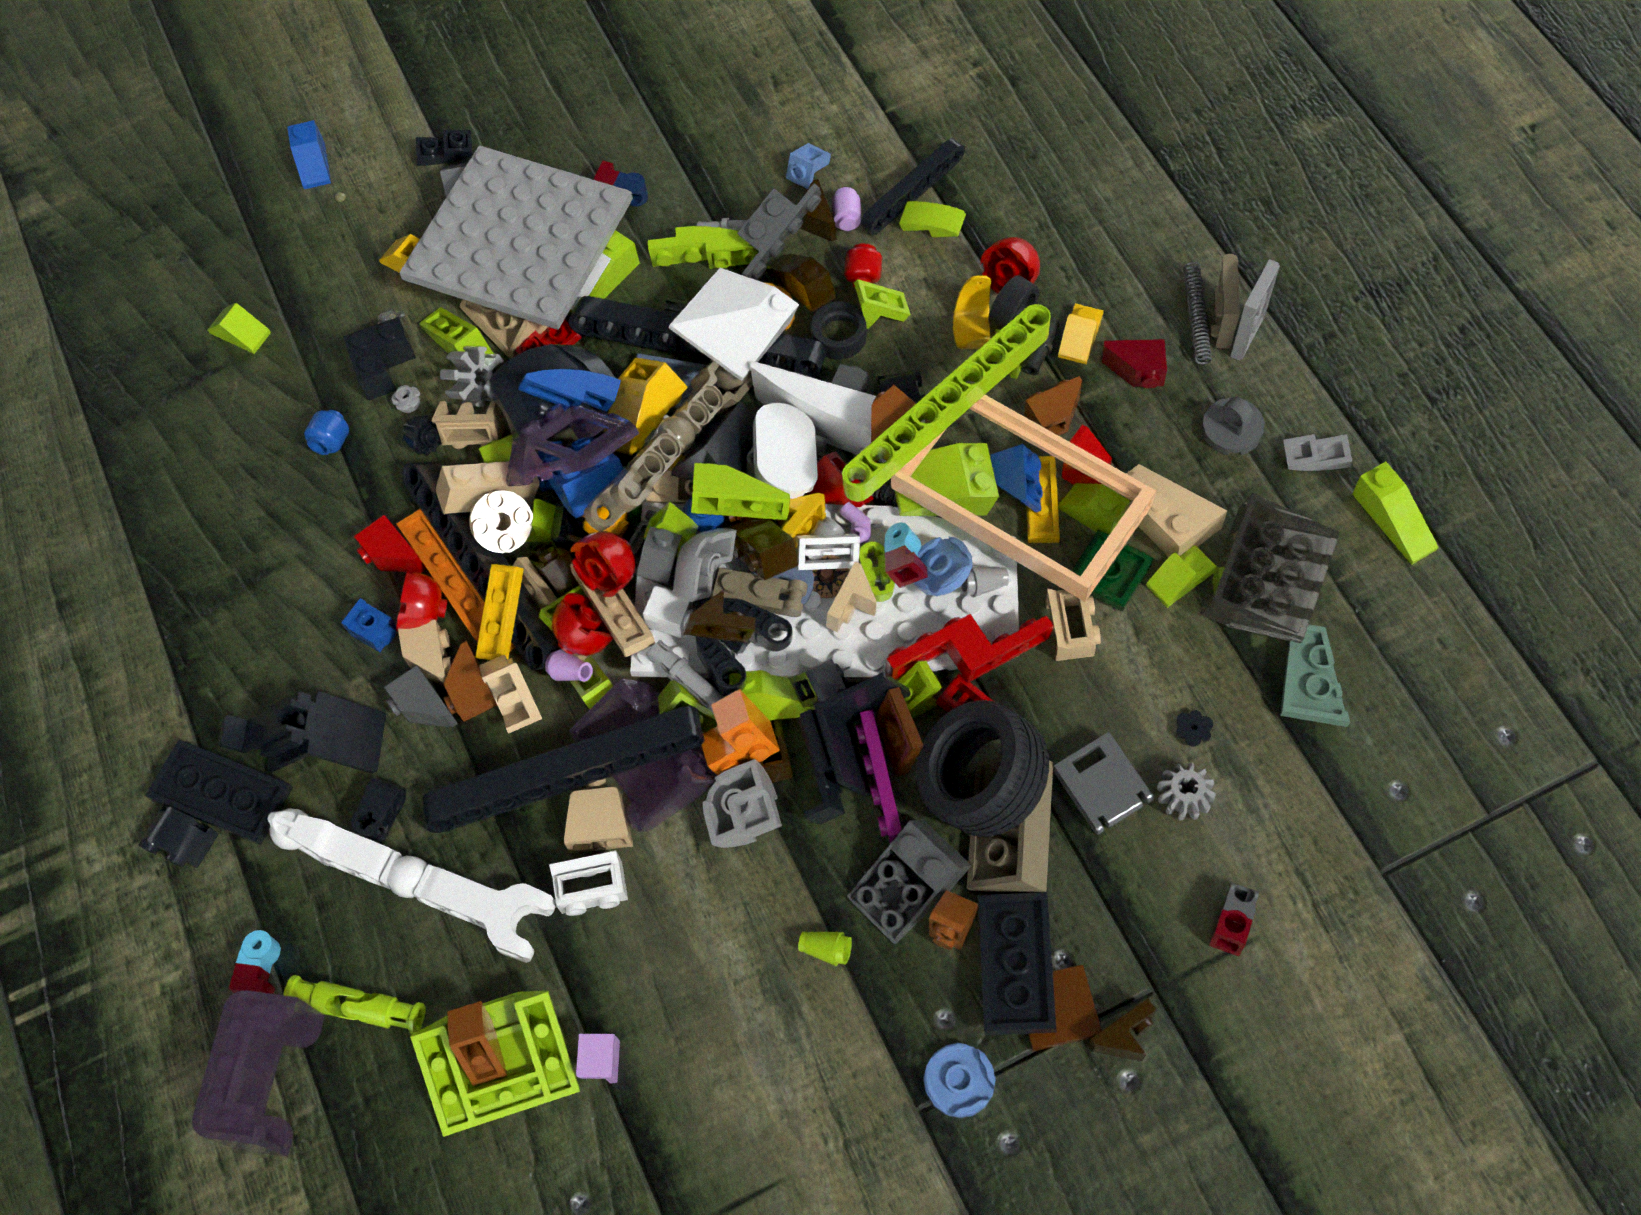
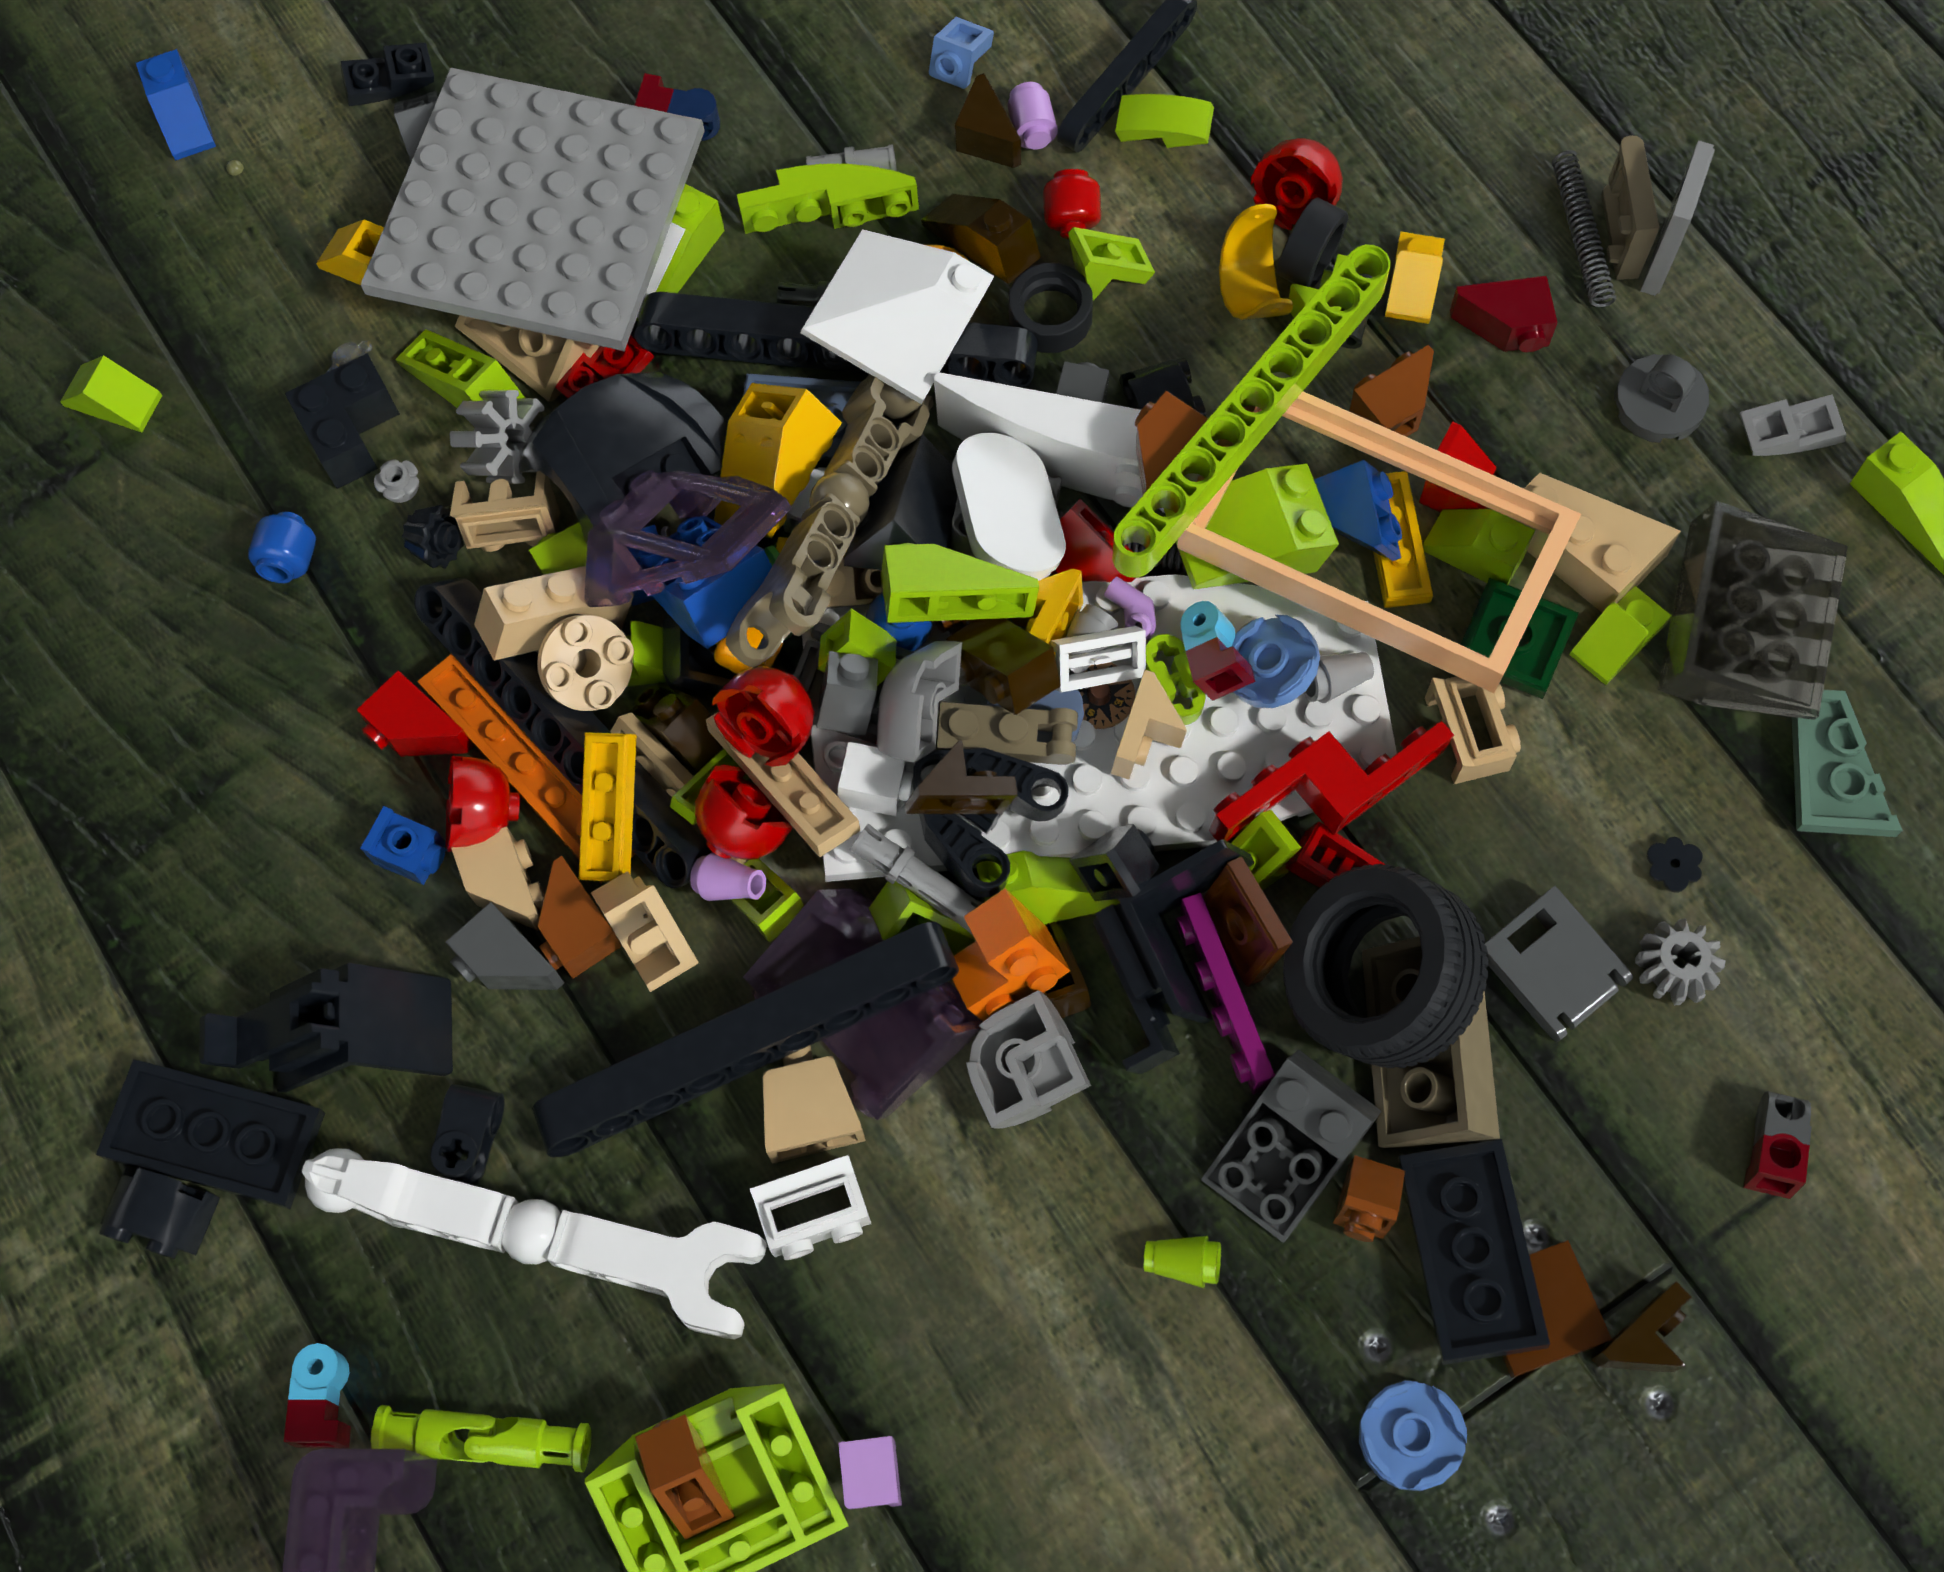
camera: 10 degrees left, 5 degrees up
blue slope [518,369,621,412] -> none
dark grey bracket [737,183,822,280] -> none

